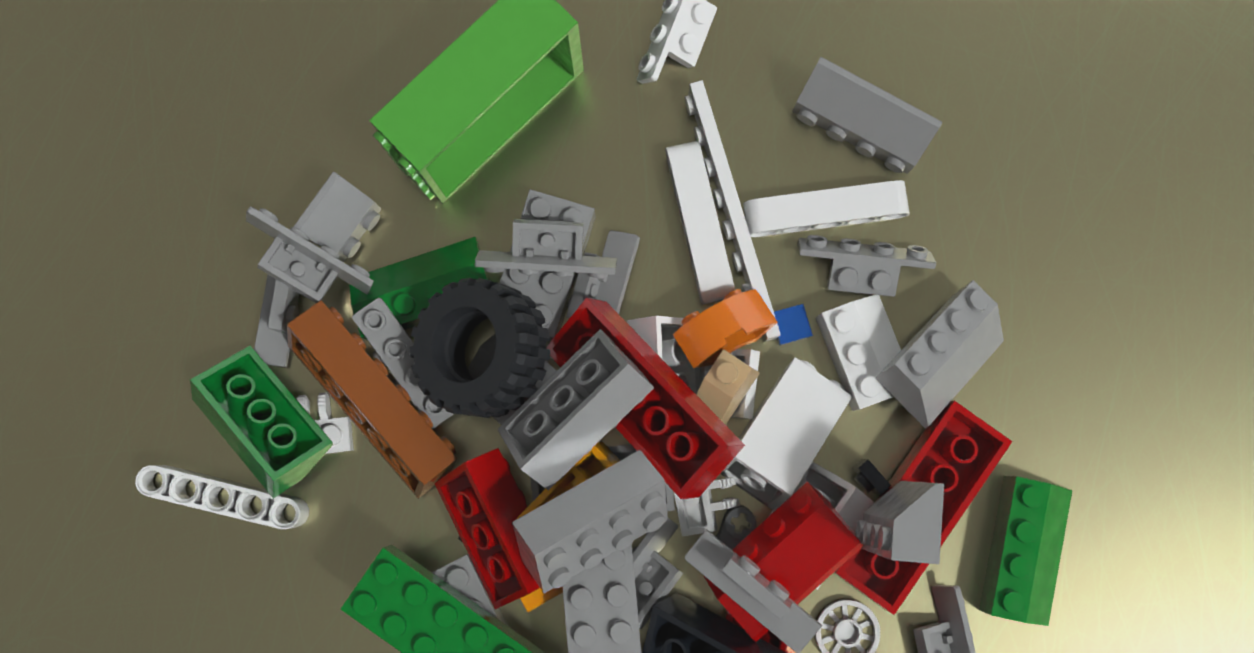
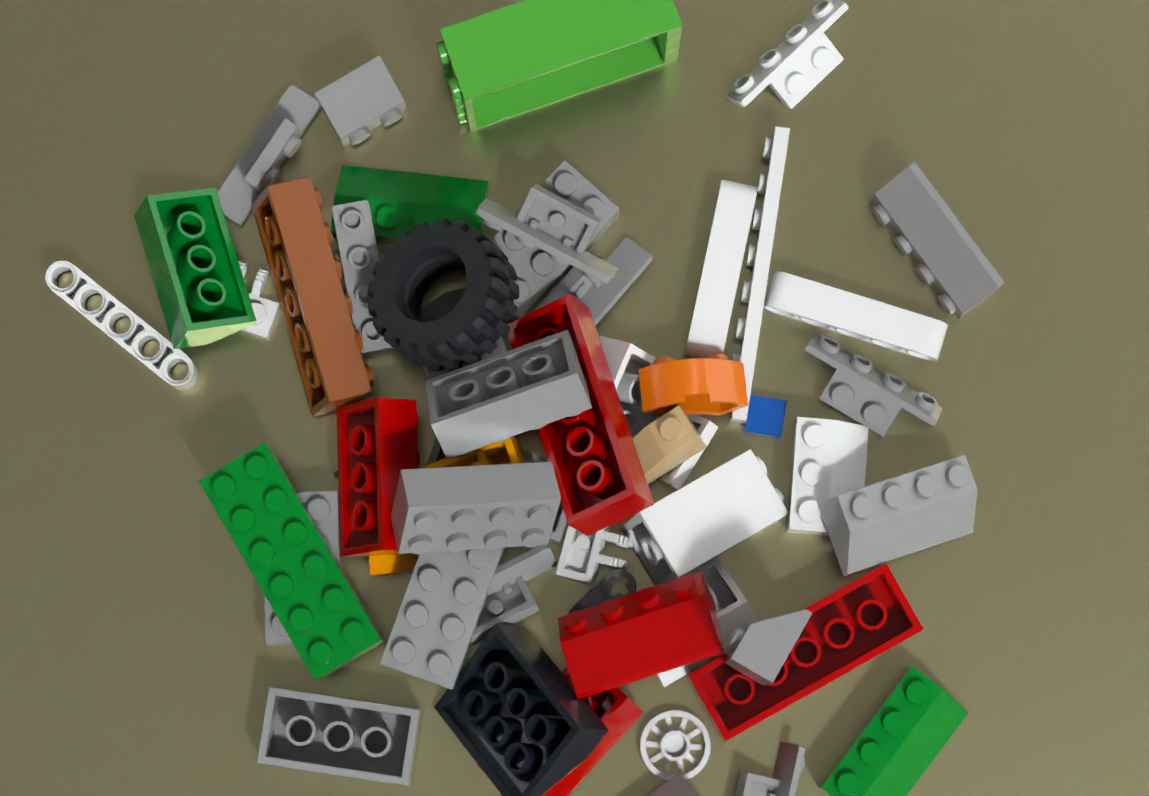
camera: 25 degrees right, 0 degrees up
light grey bracket [246,206,374,303] -> none
light grey bracket [685,529,822,653] -> none
black plate [852,459,891,495] -> none

